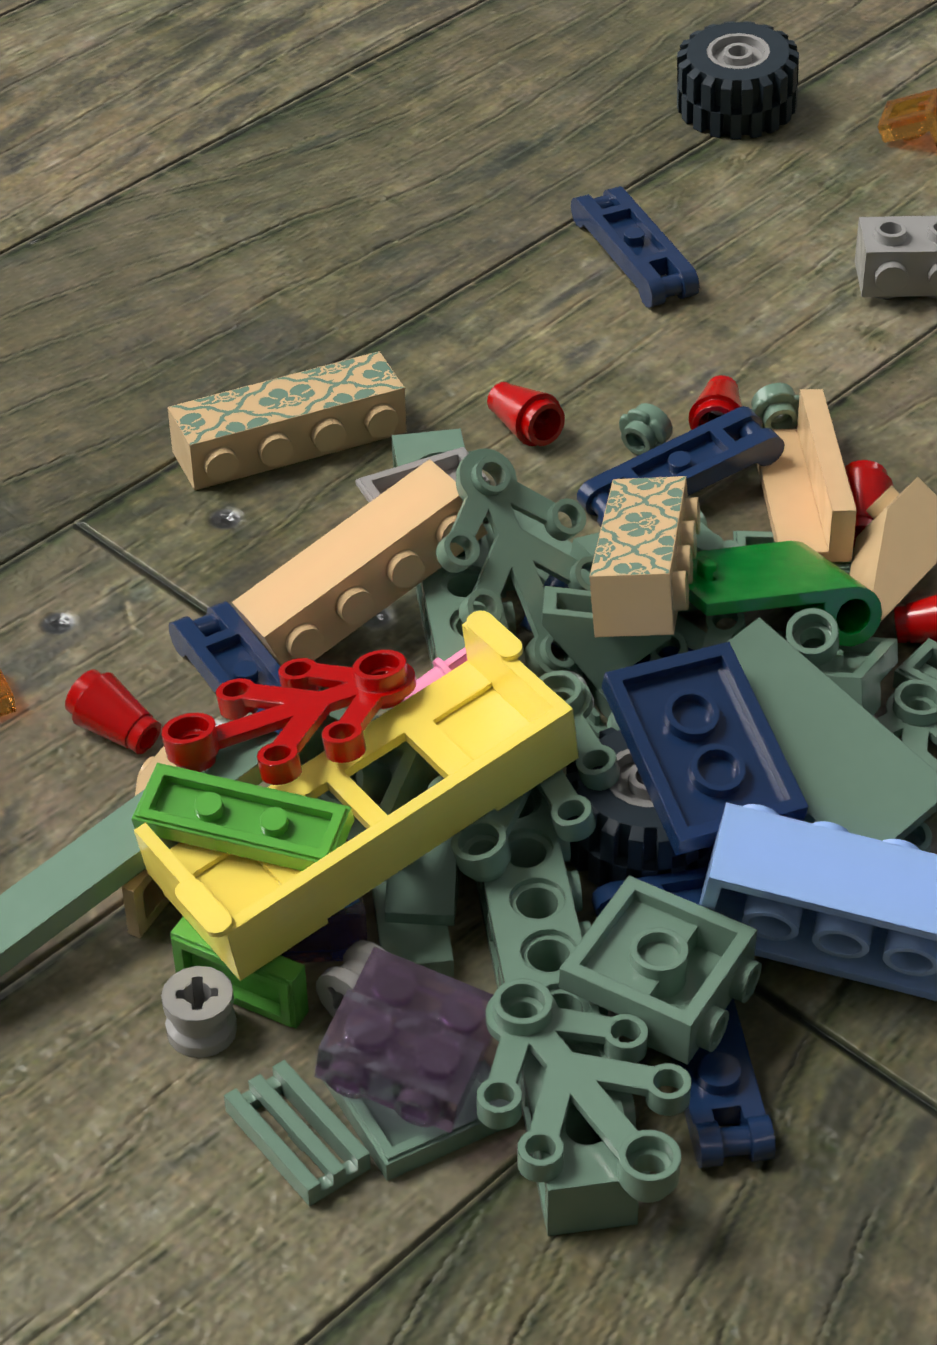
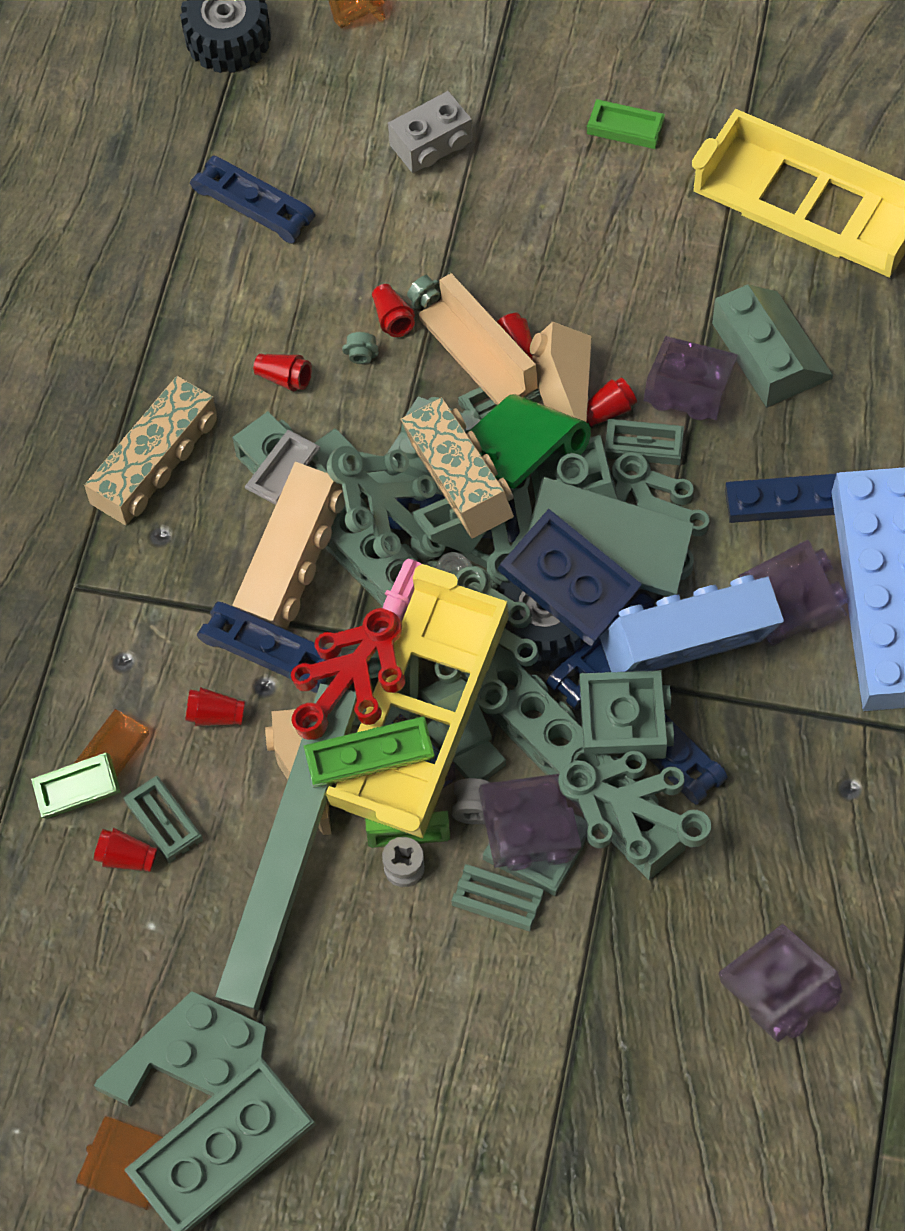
camera: 30 degrees left, 20 degrees up
dark blue plate [577,406,785,527] -> none

